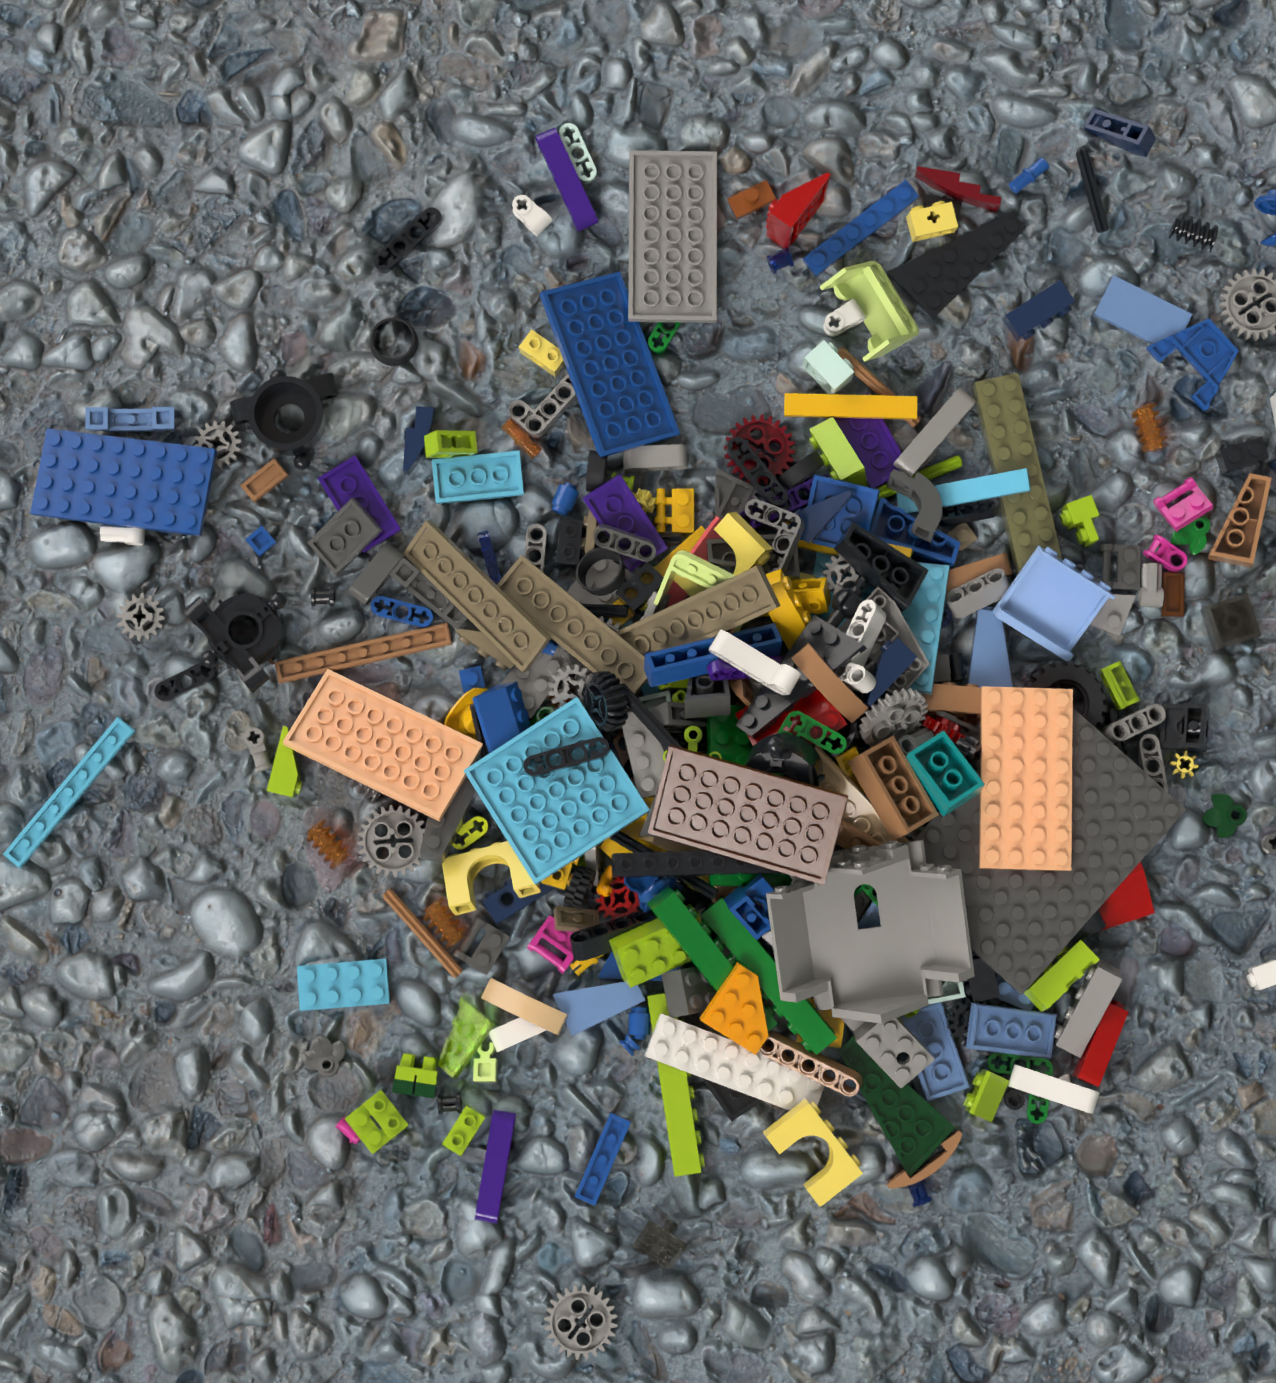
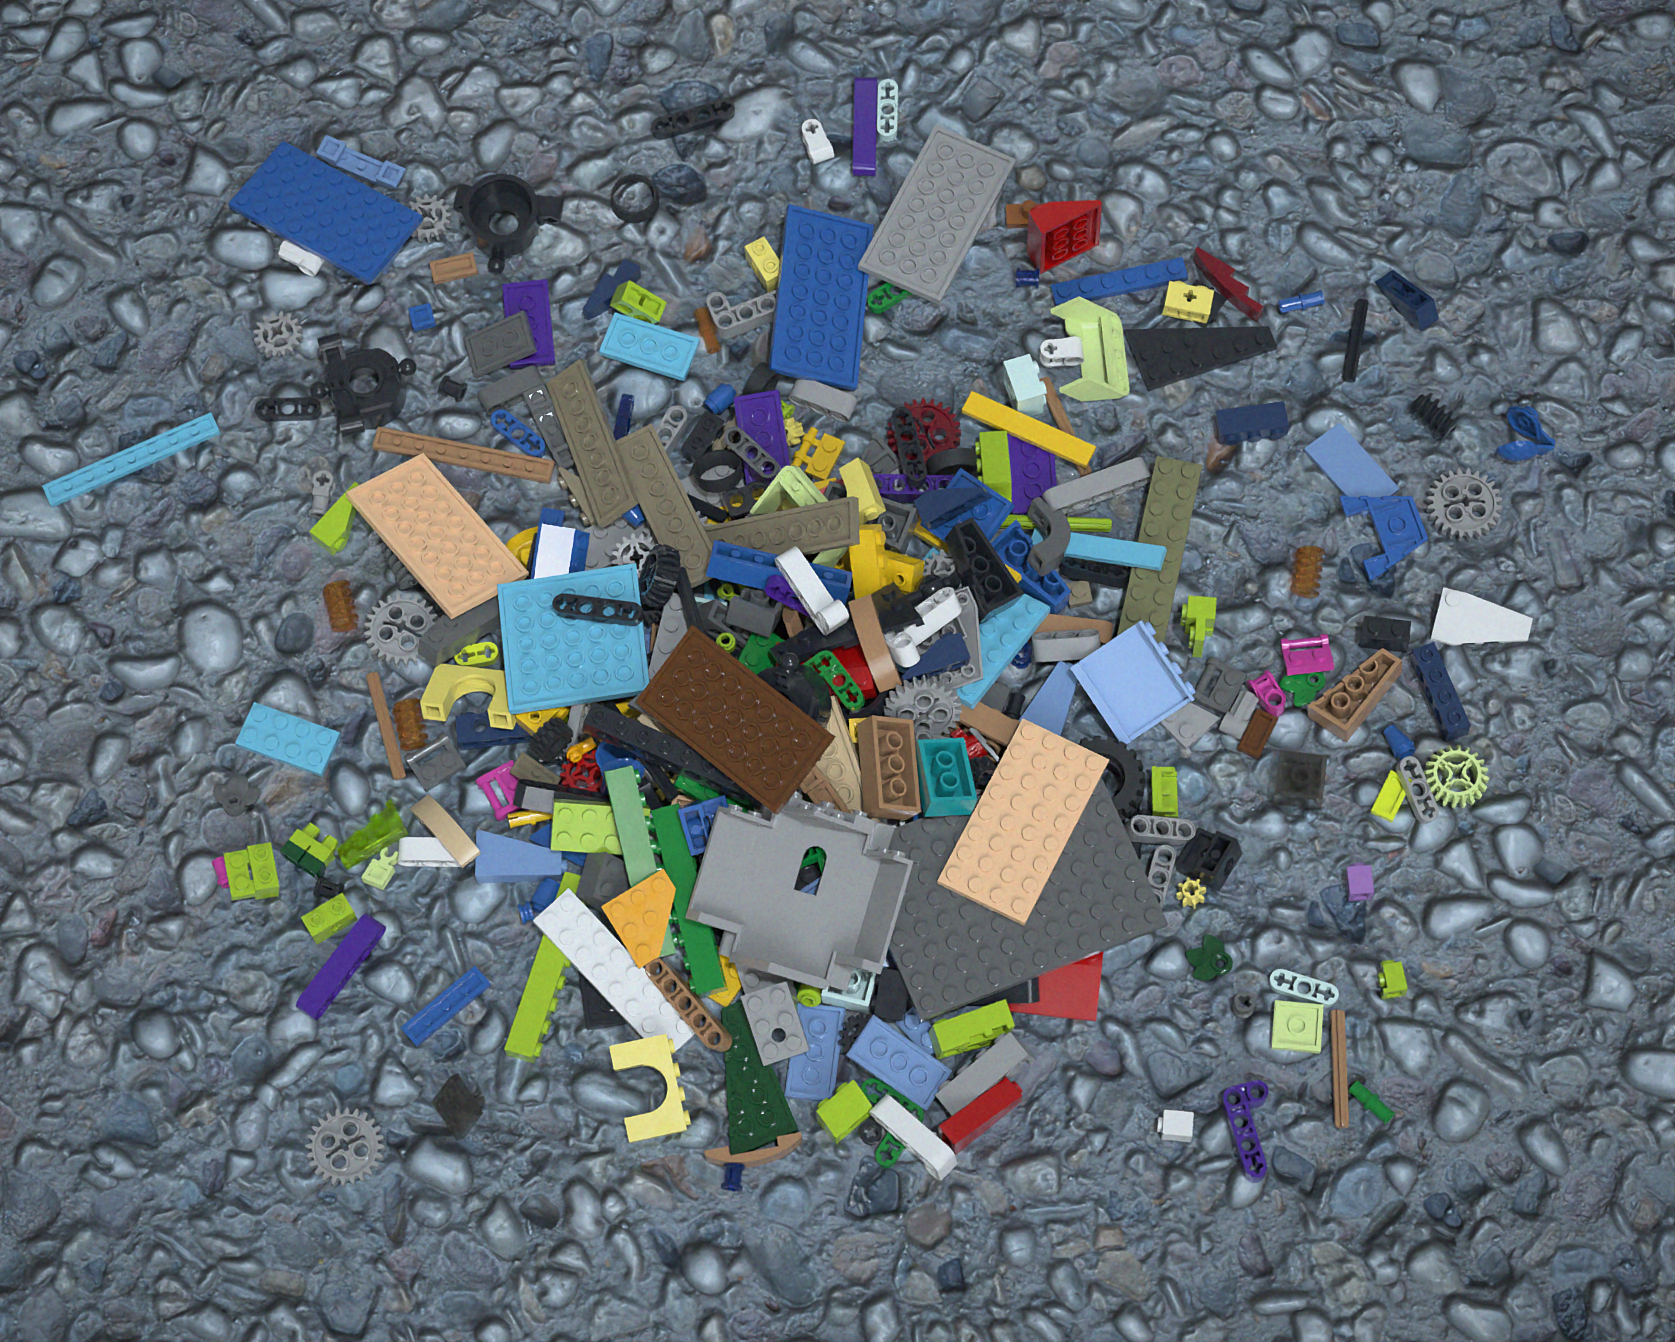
camera: 25 degrees right, 15 degrees down
dark grey beam [745,499,805,573] -> none

